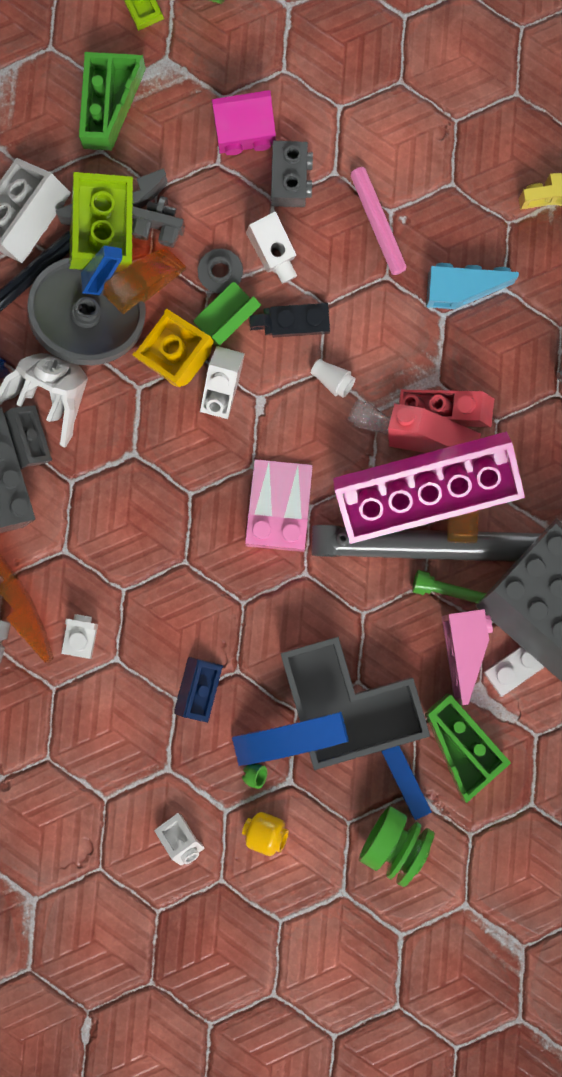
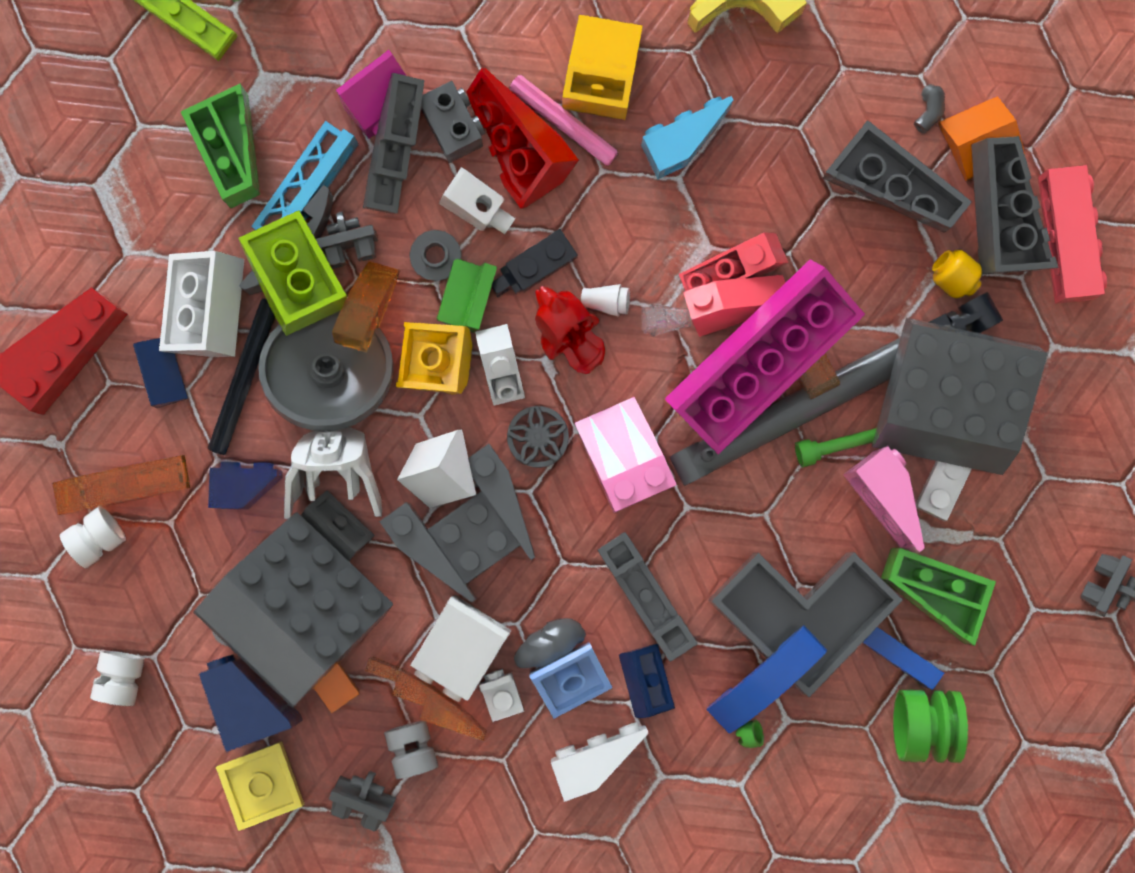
camera: 30 degrees left, 0 degrees up
blue piece [81,246,122,295] -> none
white bracket [154,813,204,865] -> none
yellow head [242,812,289,856] -> none
none -> medium azure fence [251,121,359,230]
none -> dark grey slope [363,73,425,214]
none -> dark grey wedge [379,444,535,603]
none -> white slope [397,429,476,508]
none -> white slope [410,595,511,702]
none -> red wedge [466,68,579,209]
none -> dark grey wheel [507,406,569,468]
none -> dark grey arm [514,618,586,668]
none -> light blue slope [529,642,613,718]
none -> red head [535,286,605,374]
none -> white slope [551,722,648,802]
none -> yellow slope [562,15,642,120]
none -> dark grey slope [597,532,698,662]

